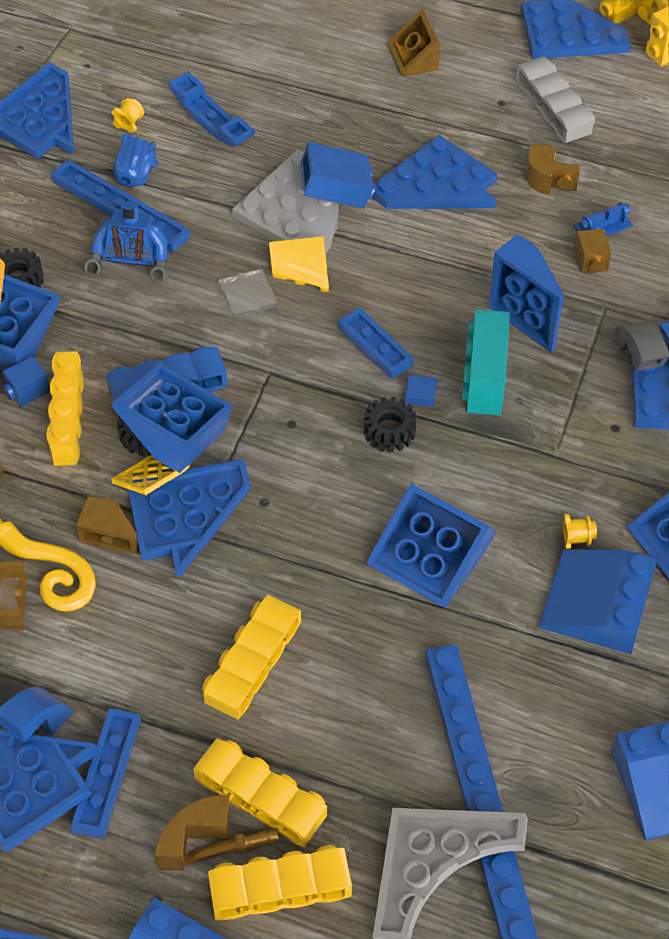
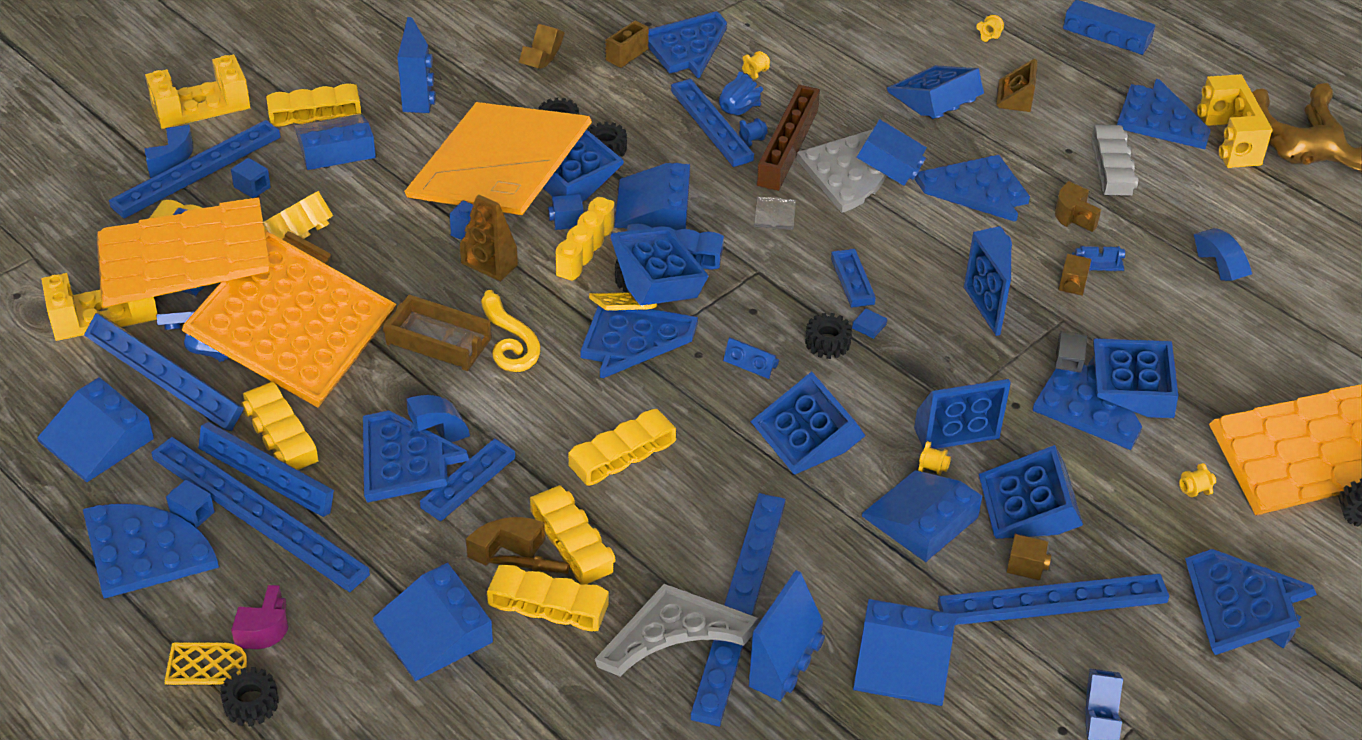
camera: 25 degrees right, 10 degrees down
pearl gold slope [76,496,139,555] -> none
torso [84,201,170,281] -> none
blue slope [169,71,255,147] -> none
yellow slope [269,236,329,292] -> none
teal brick [462,310,510,416] -> none
none -> blue slope [614,163,690,230]
none -> blue hinge [723,337,779,379]
none -> blue brick [739,118,768,147]
none -> blue slope [749,570,825,702]
none -> reddish brown brick [757,85,820,191]
none -> blue slope [887,65,984,119]
none -> blue slope [914,379,1011,449]

